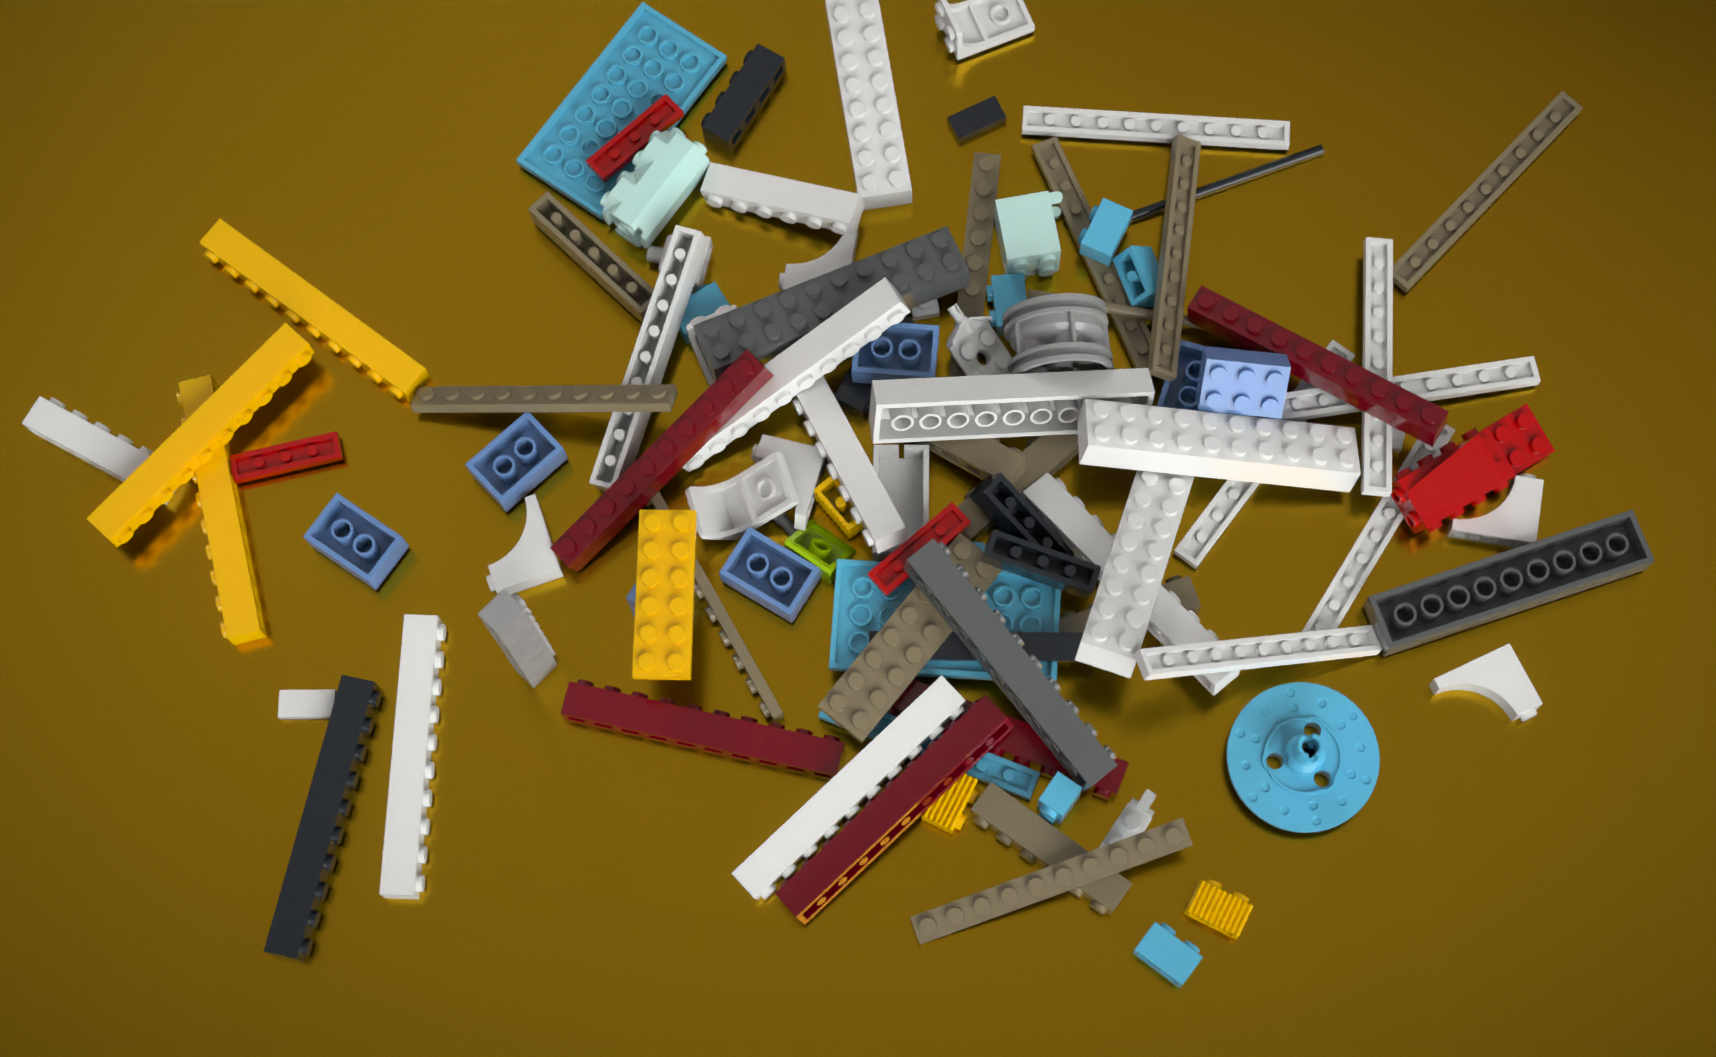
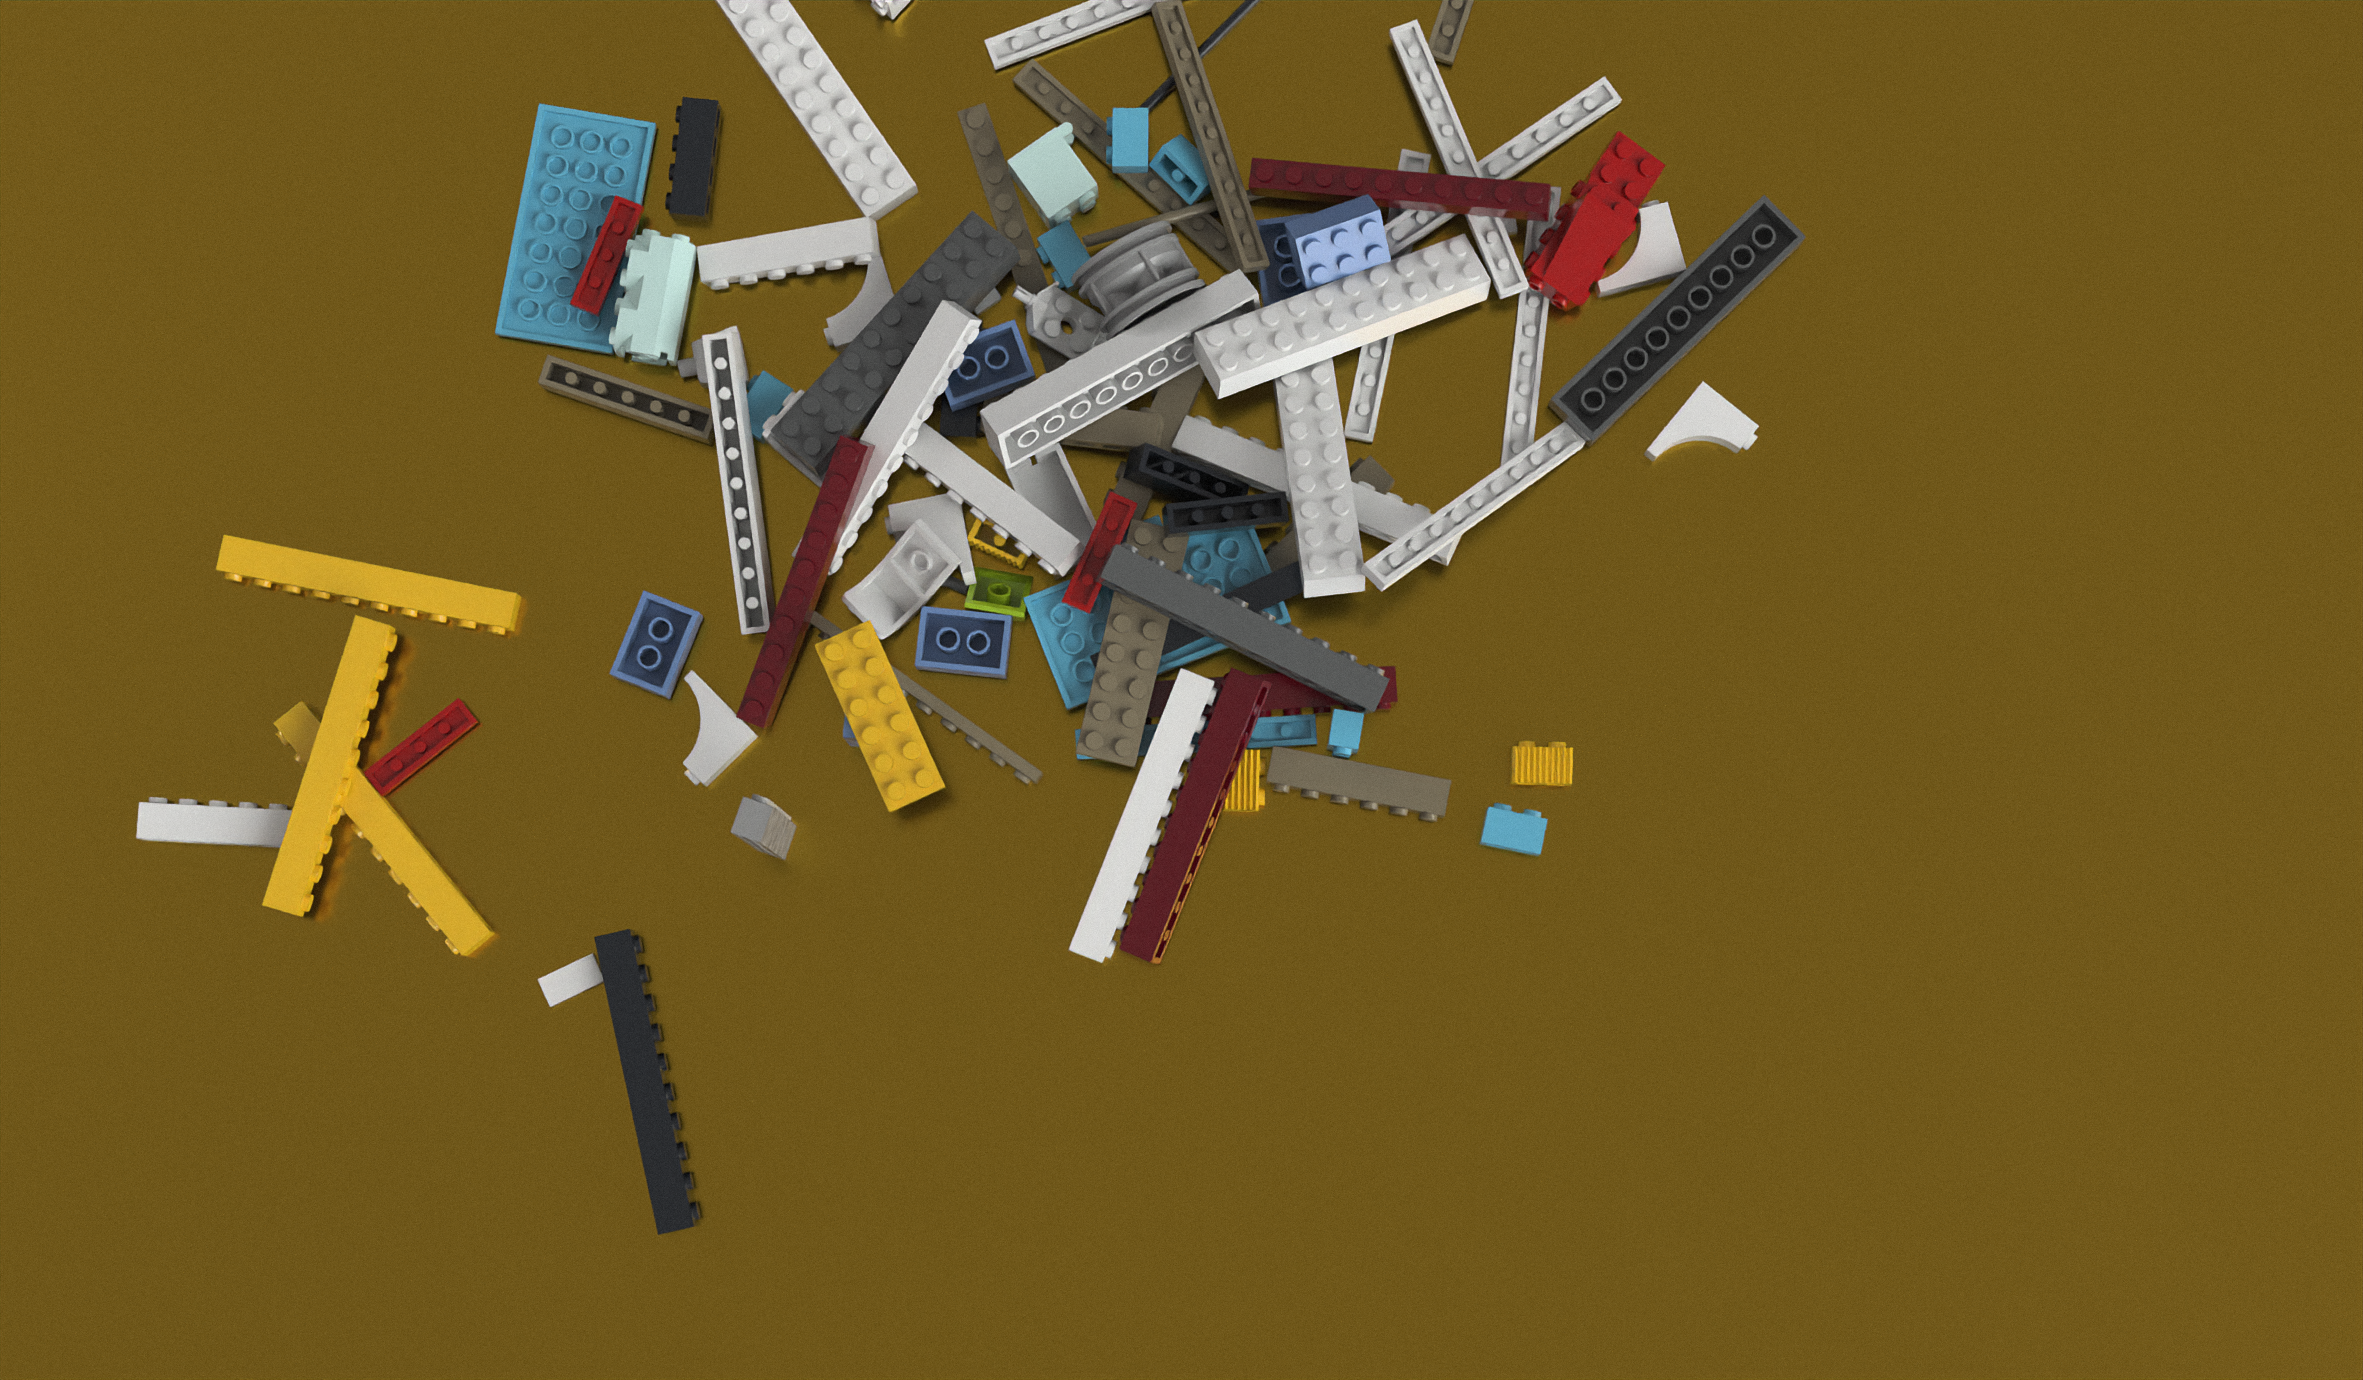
camera: 30 degrees left, 10 degrees up
medium blue brick [303,493,409,590] -> none
white brick [379,614,446,899] -> none
dark tan plate [411,384,678,413] -> none
dark red brick [560,679,845,779] -> none
dark tan plate [910,817,1193,945] -> none
black tile [947,95,1007,143] -> none
white hinge [1099,789,1157,848] -> none
medium azure piece [1226,682,1380,833] -> none

